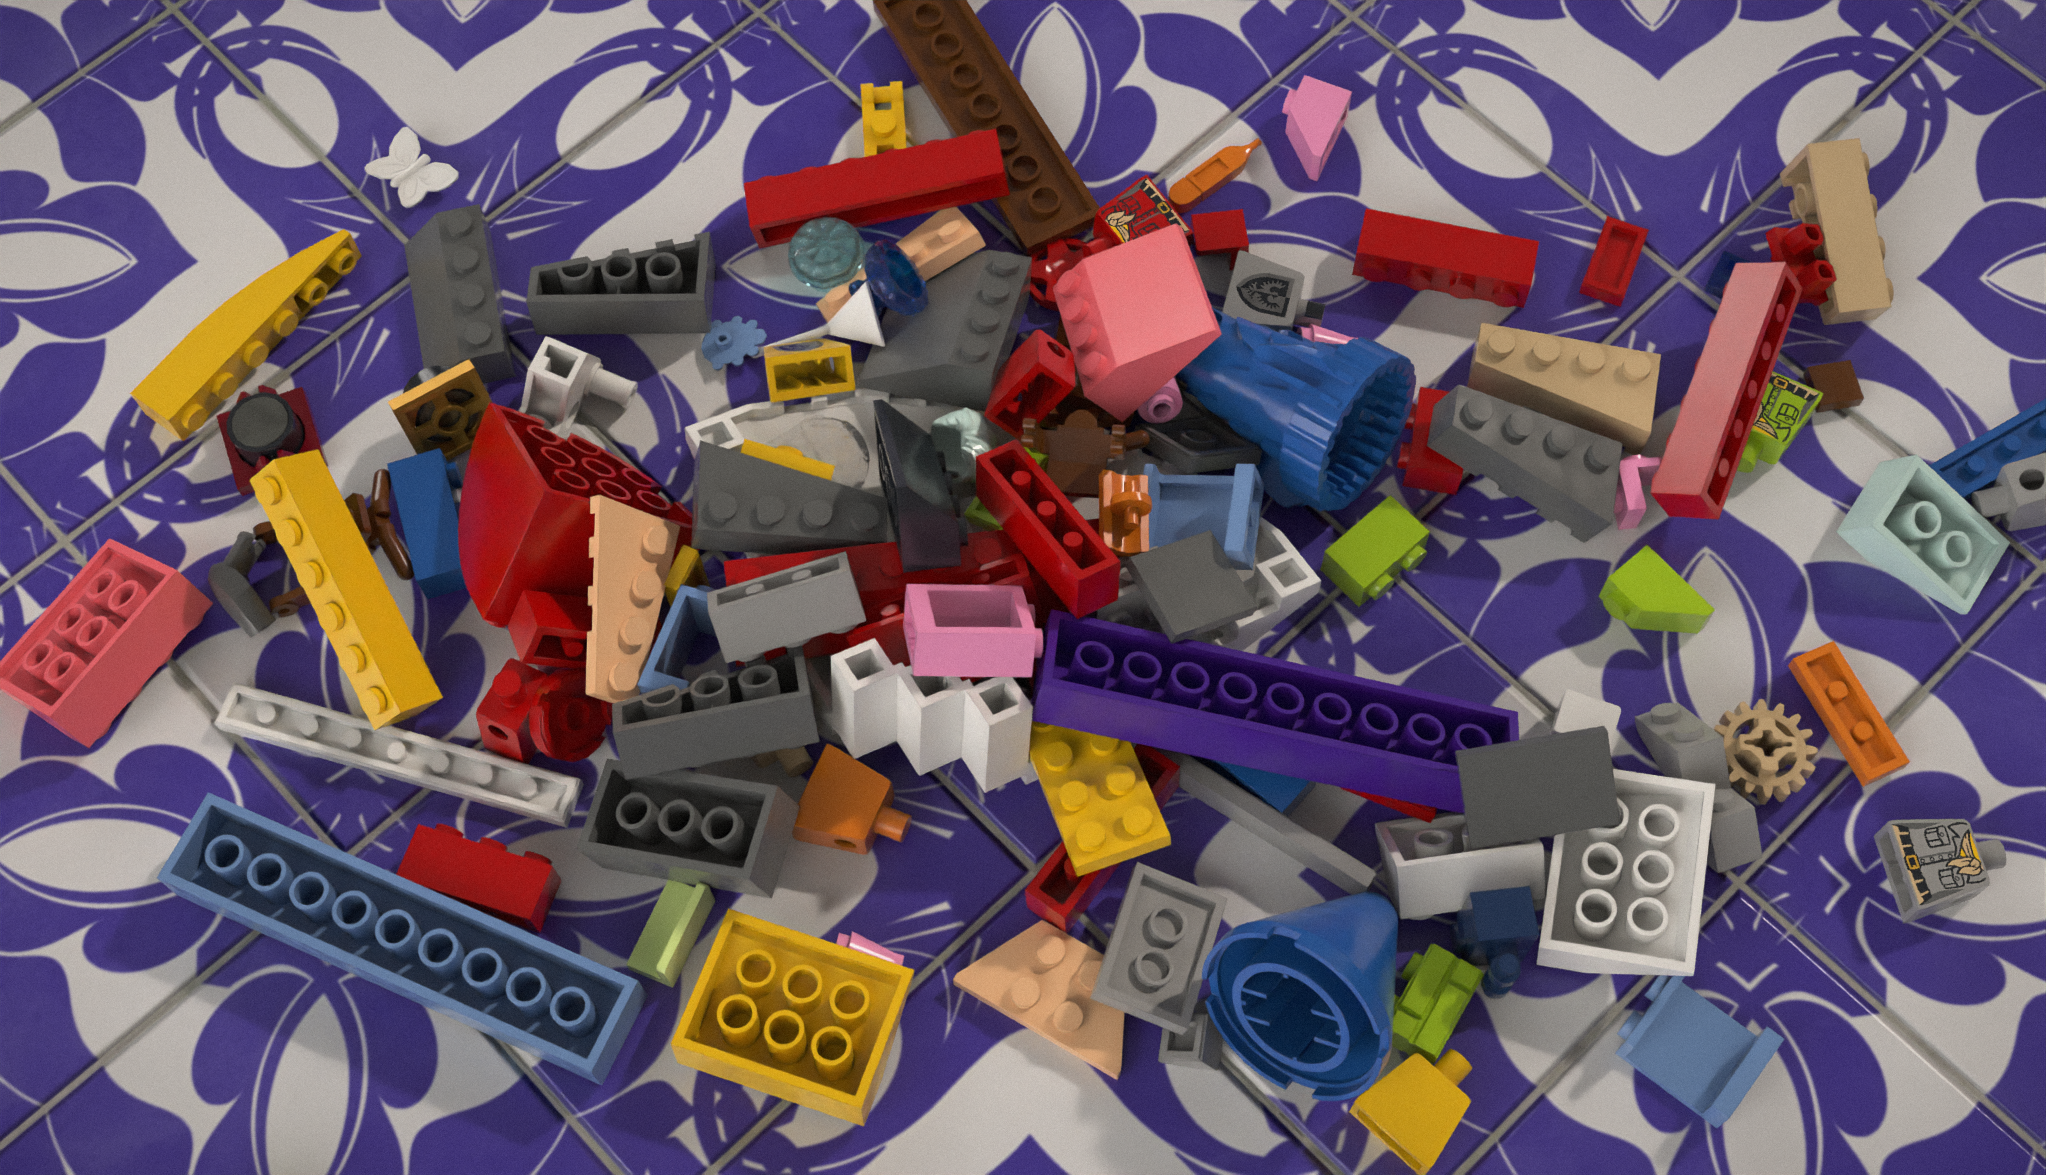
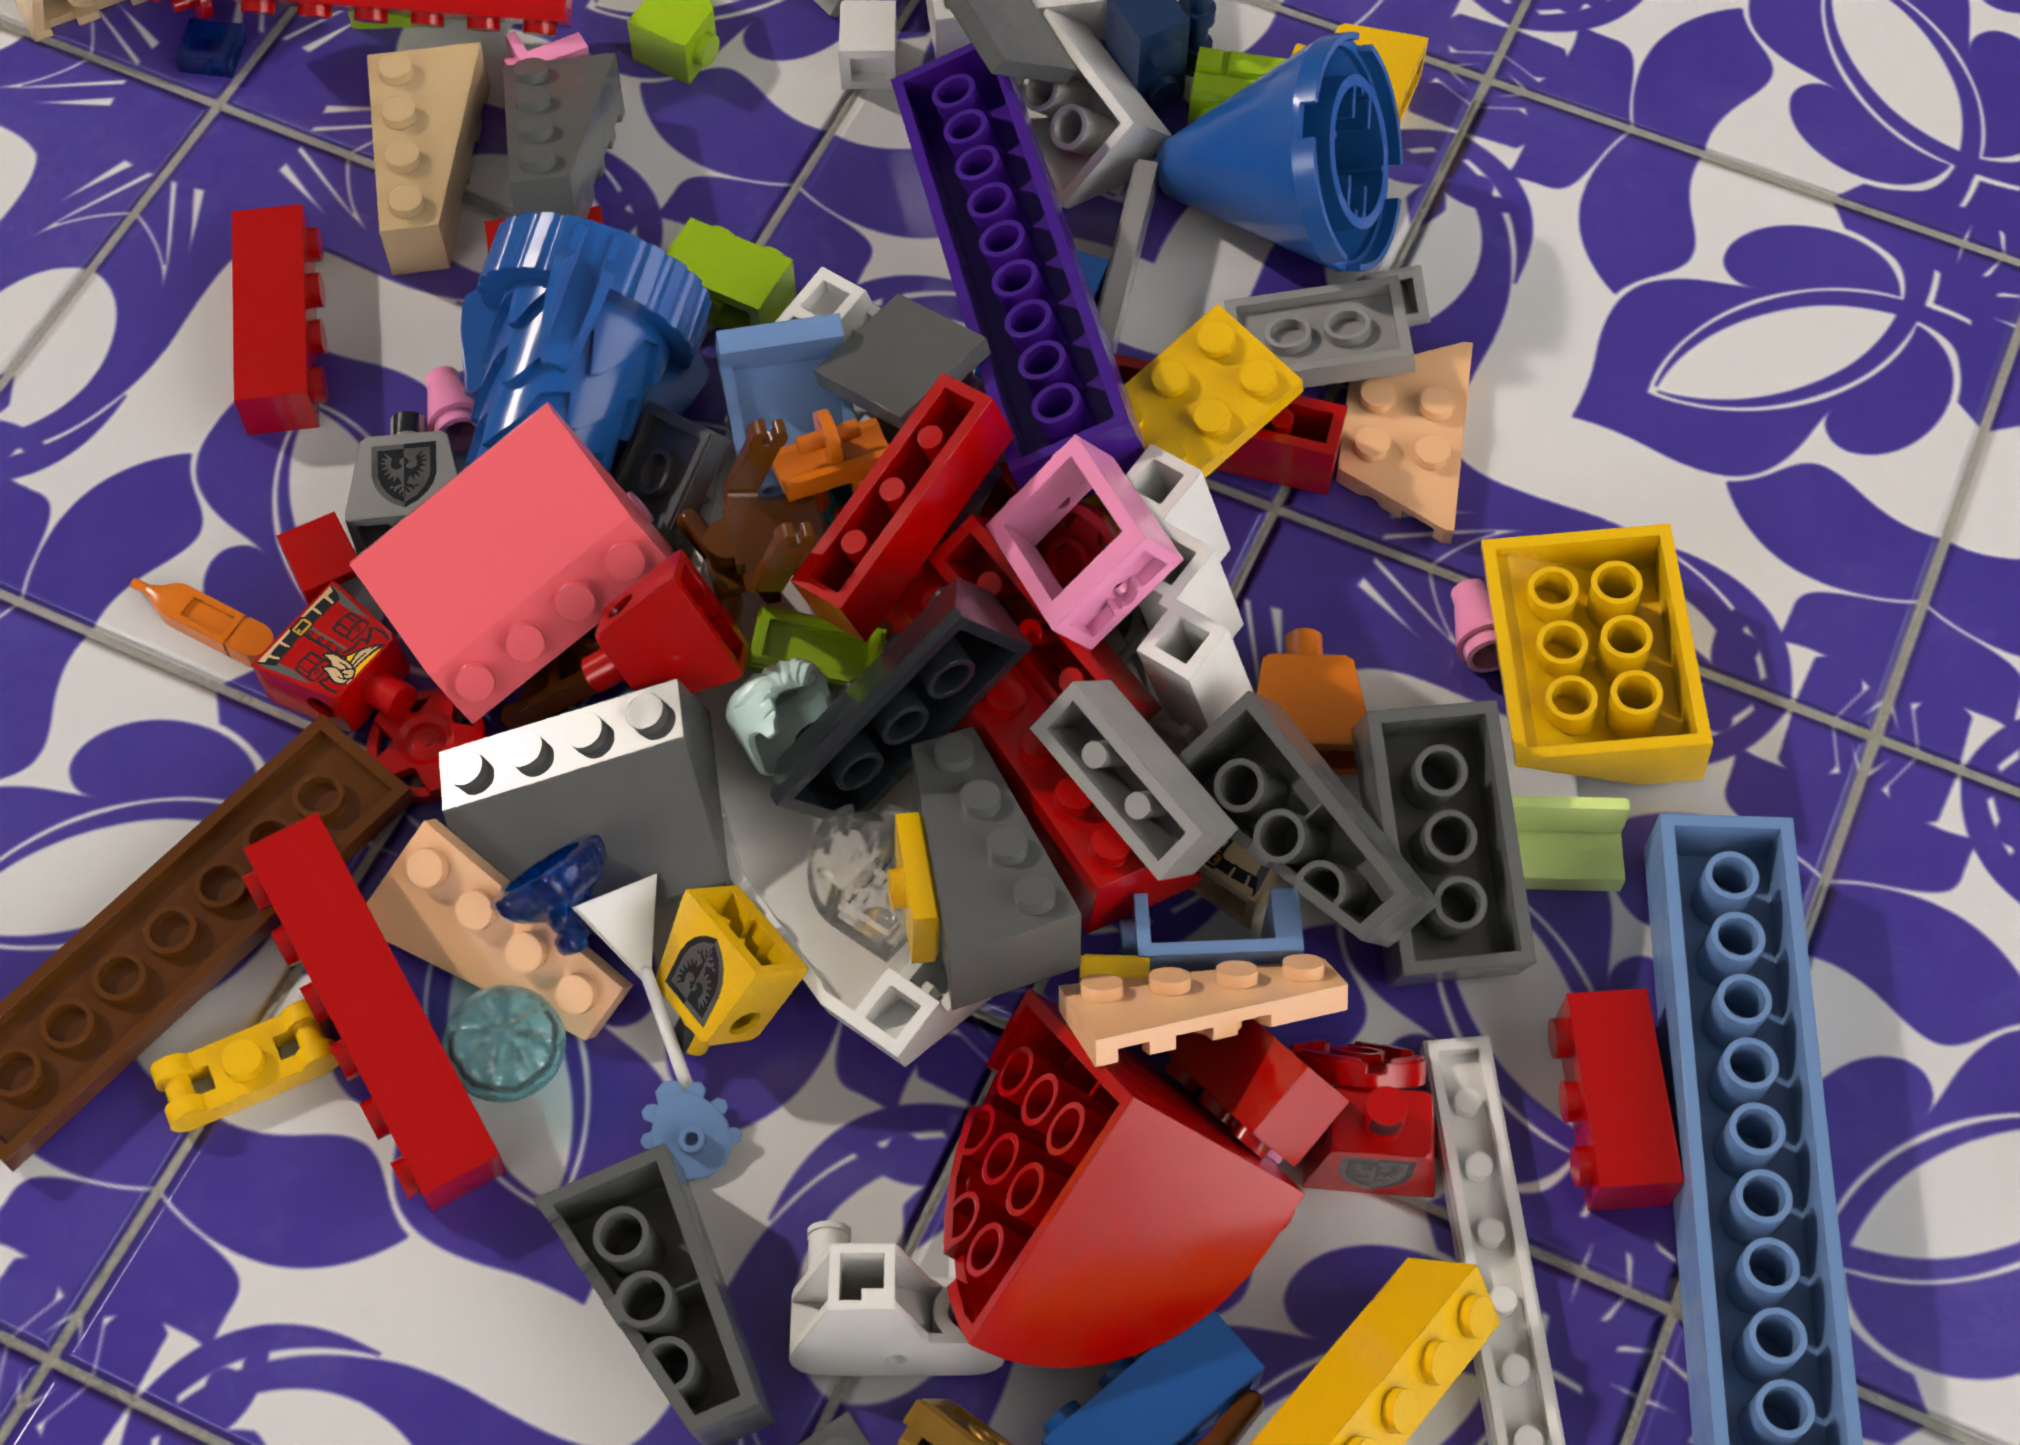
camera: 115 degrees left, 5 degrees down
bright pink slope [1282,75,1352,181] -> none
red tile [1579,216,1649,307] -> none

